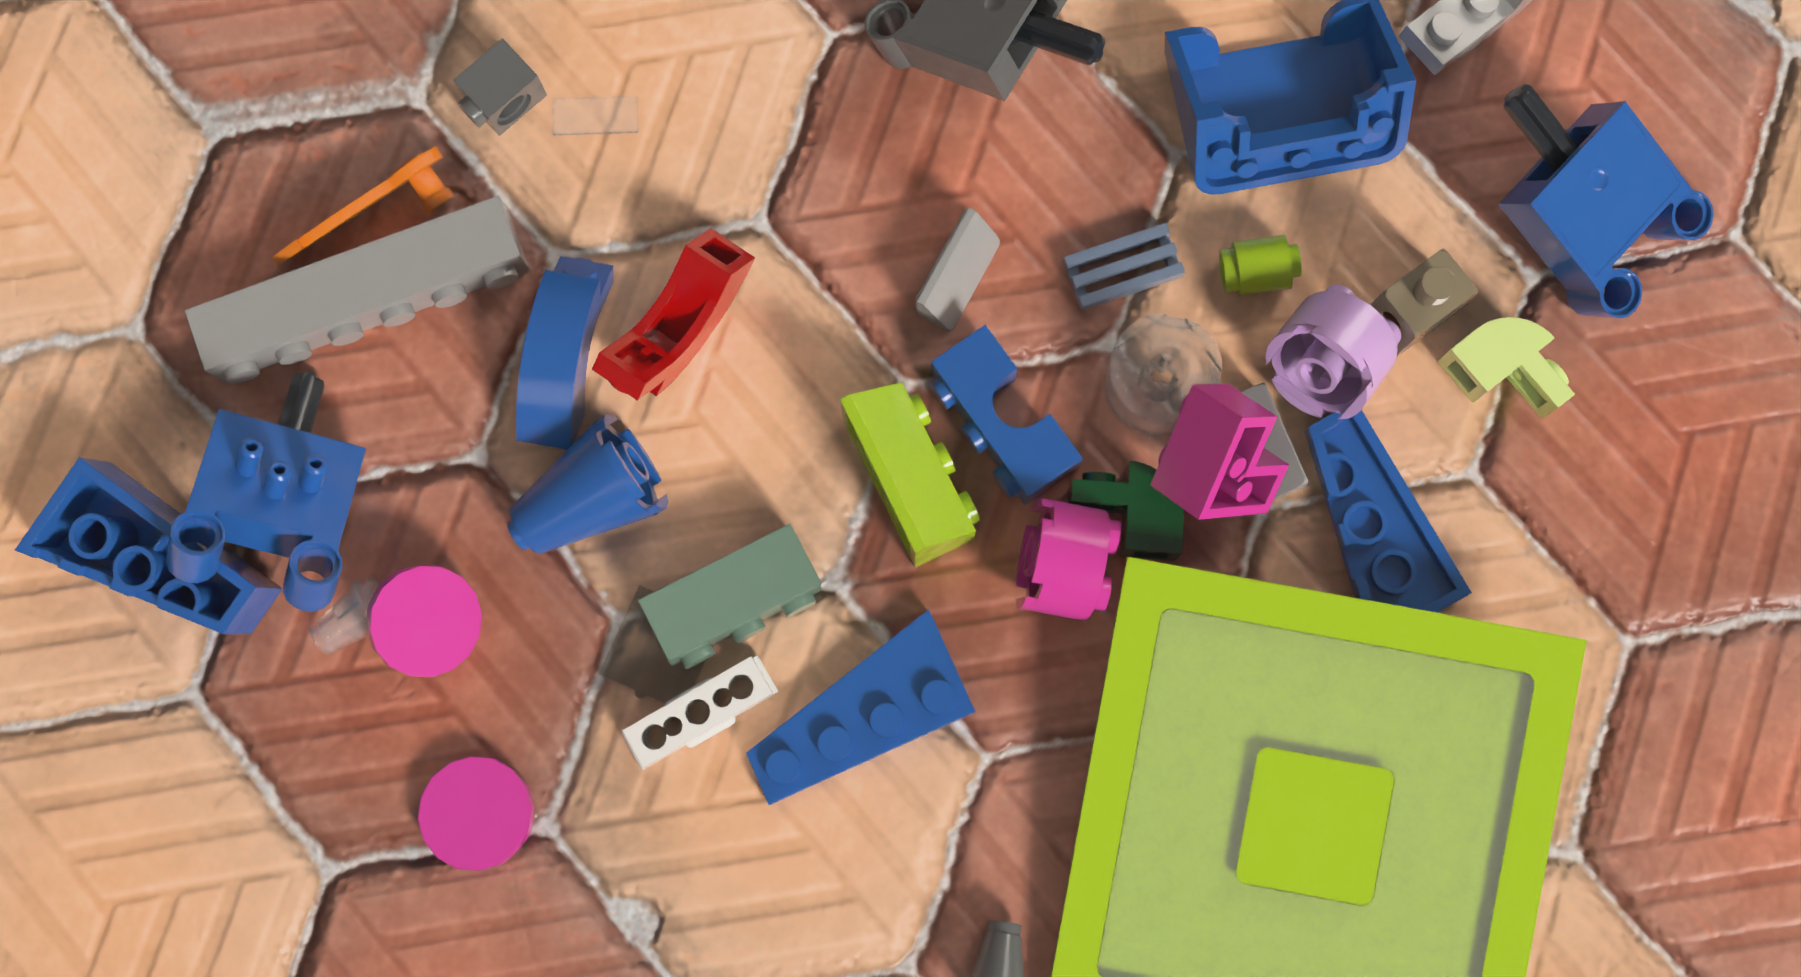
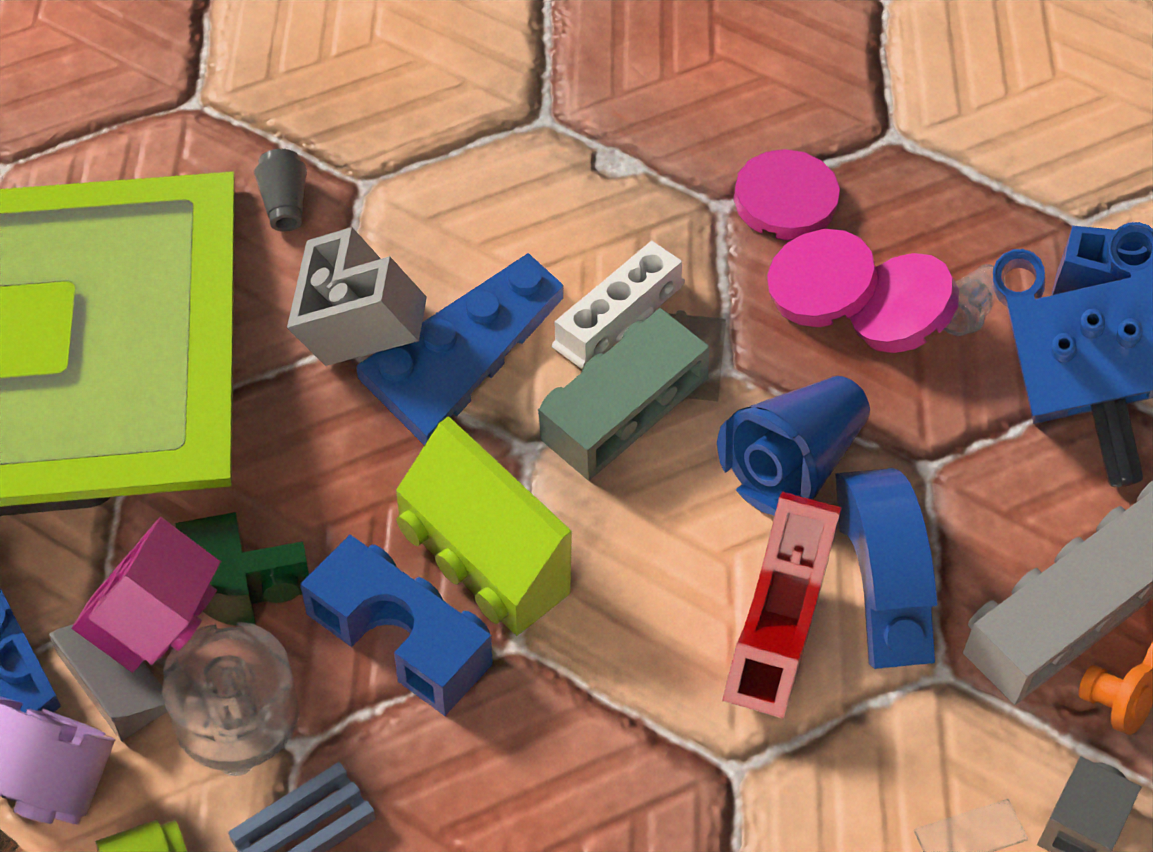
camera: 160 degrees right, 25 degrees down
light grey slope [915,207,1000,331] -> none
dark pink brick [1016,497,1121,621] -> none
none -> light grey brick [287,227,427,366]
none -> dark pink tile [767,229,878,327]

